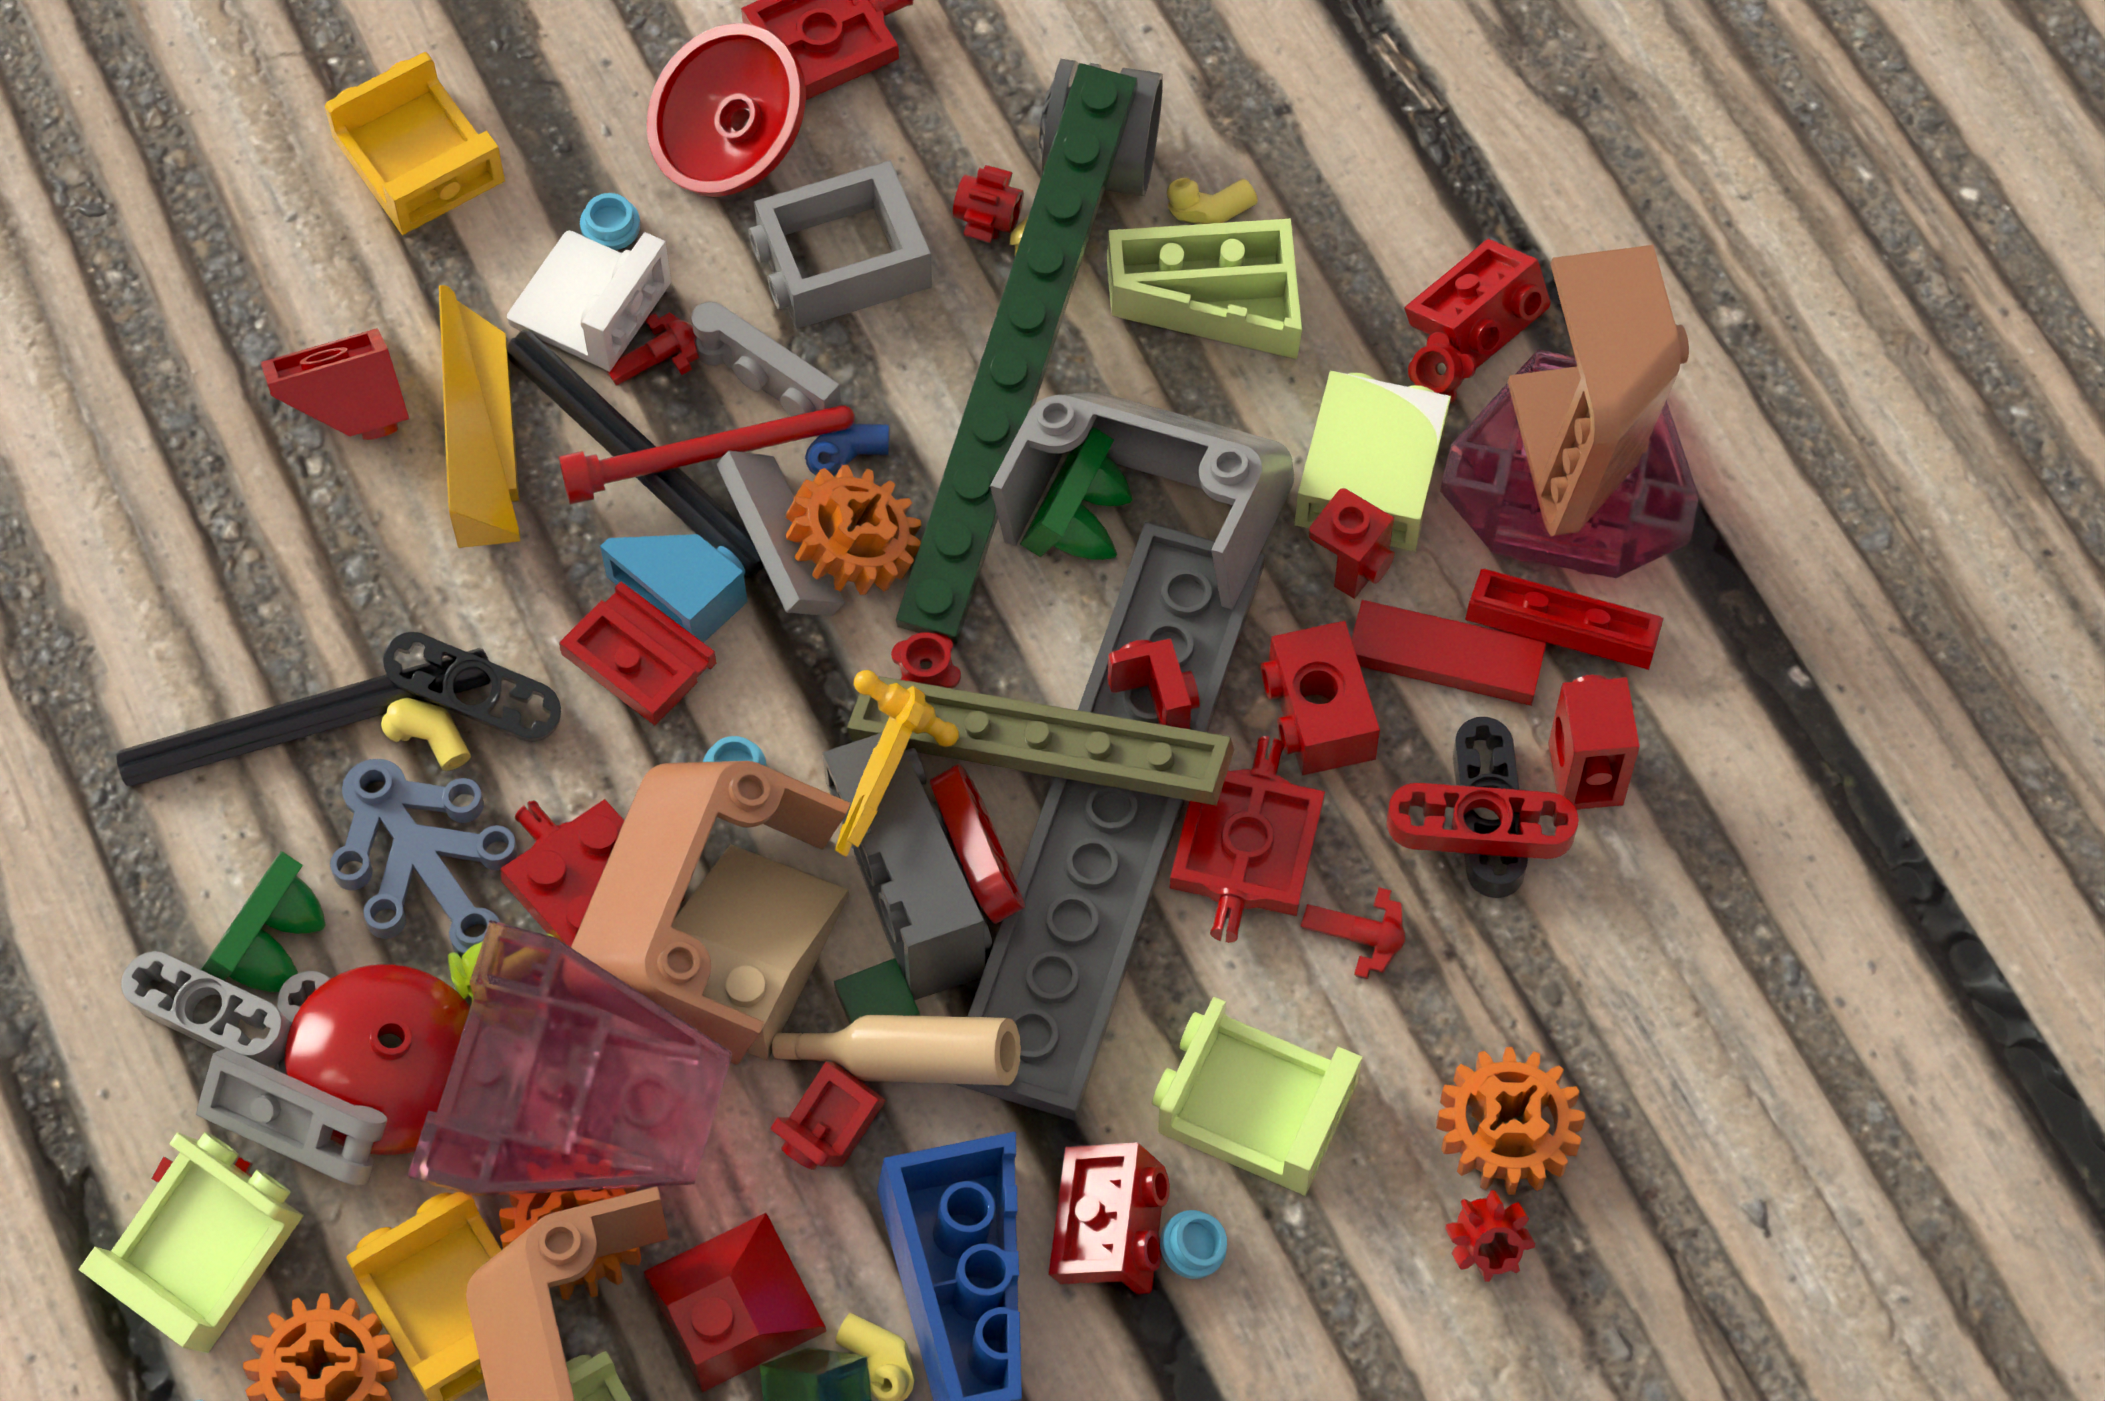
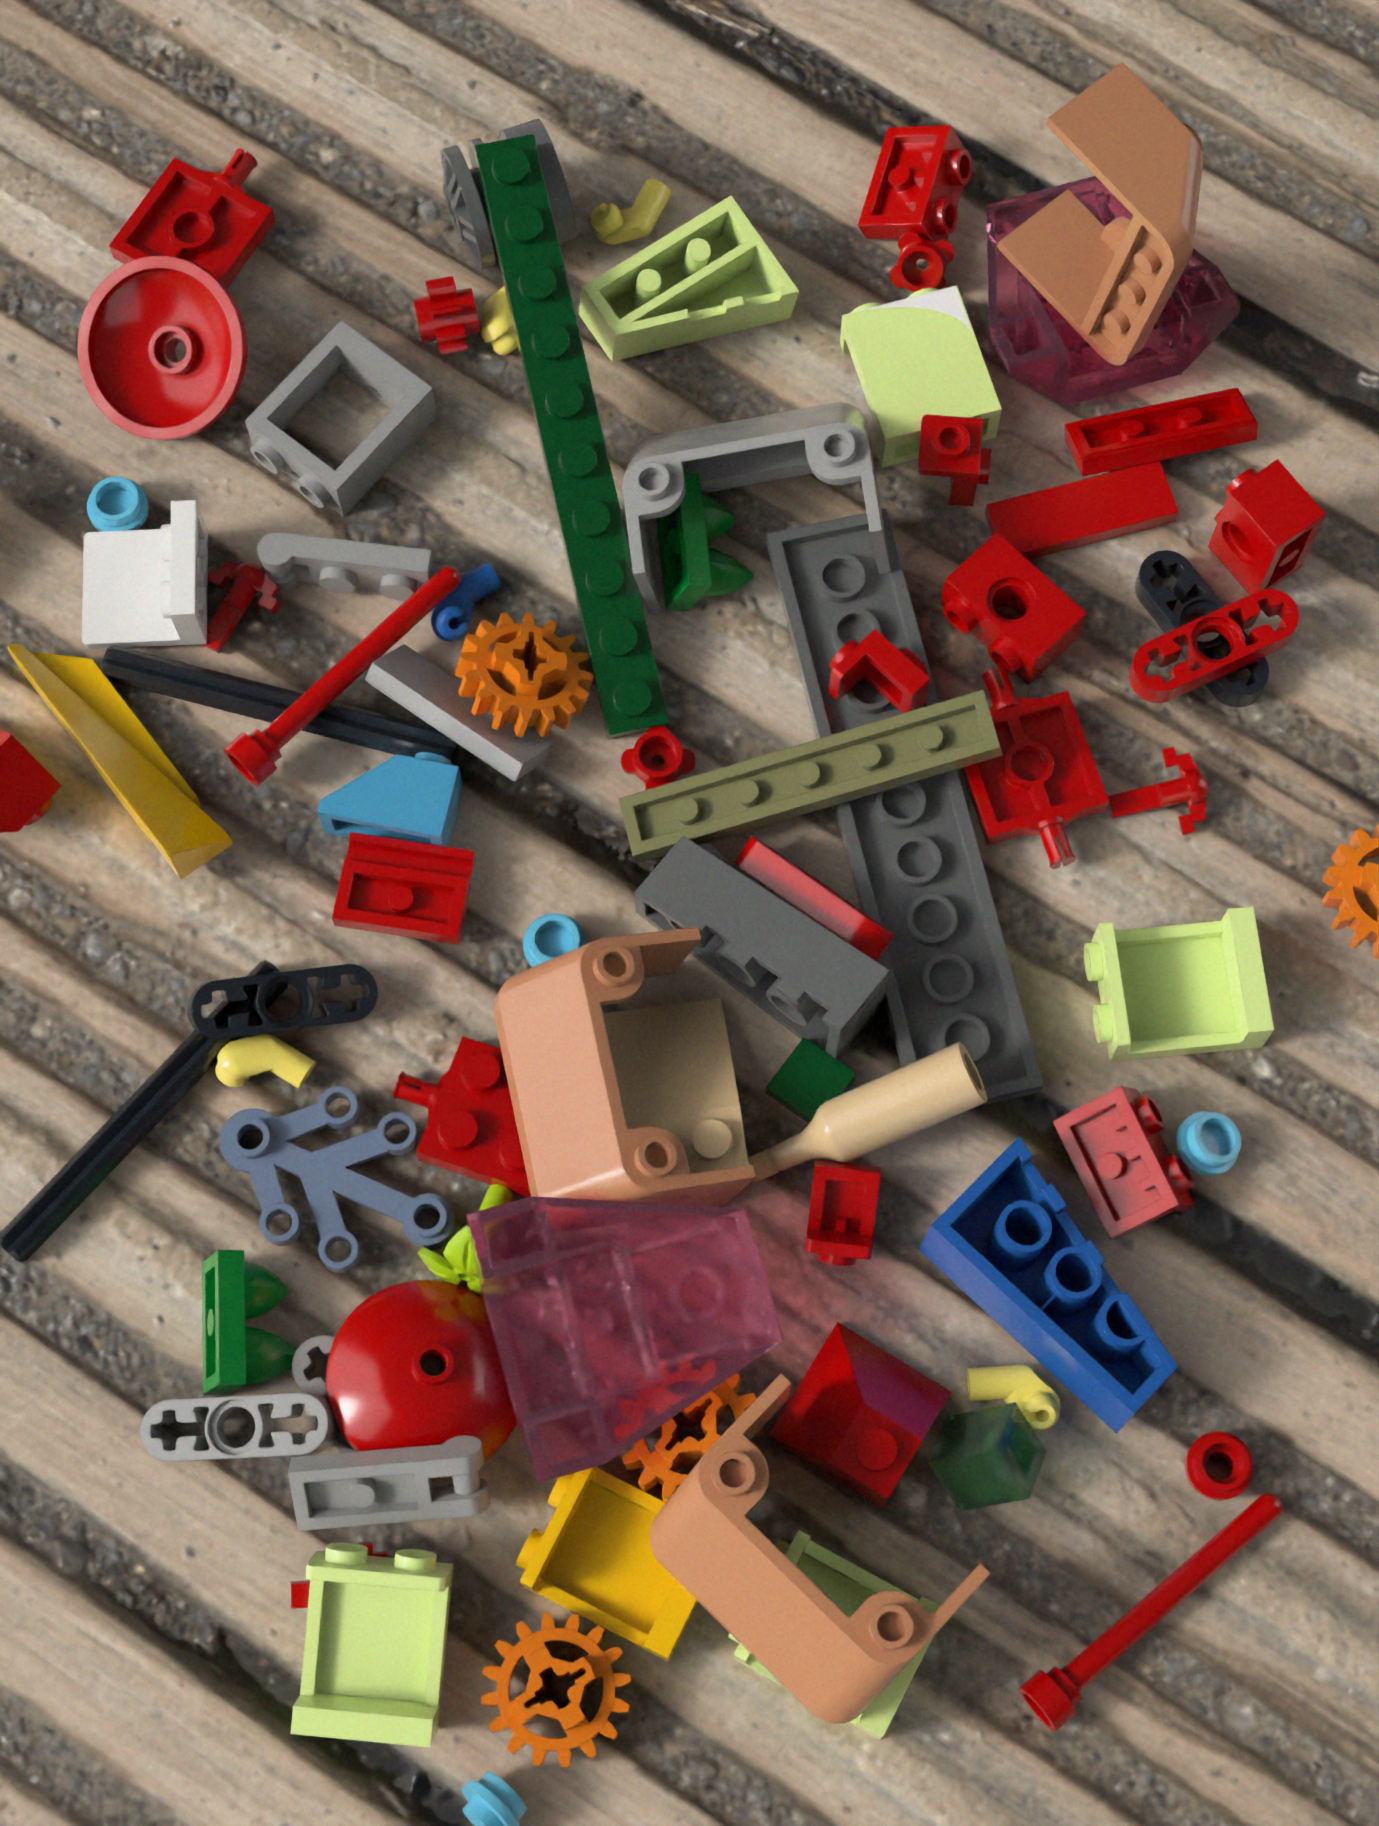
camera: 30 degrees left, 10 degrees up
yellow piece [835,670,959,857] -> none

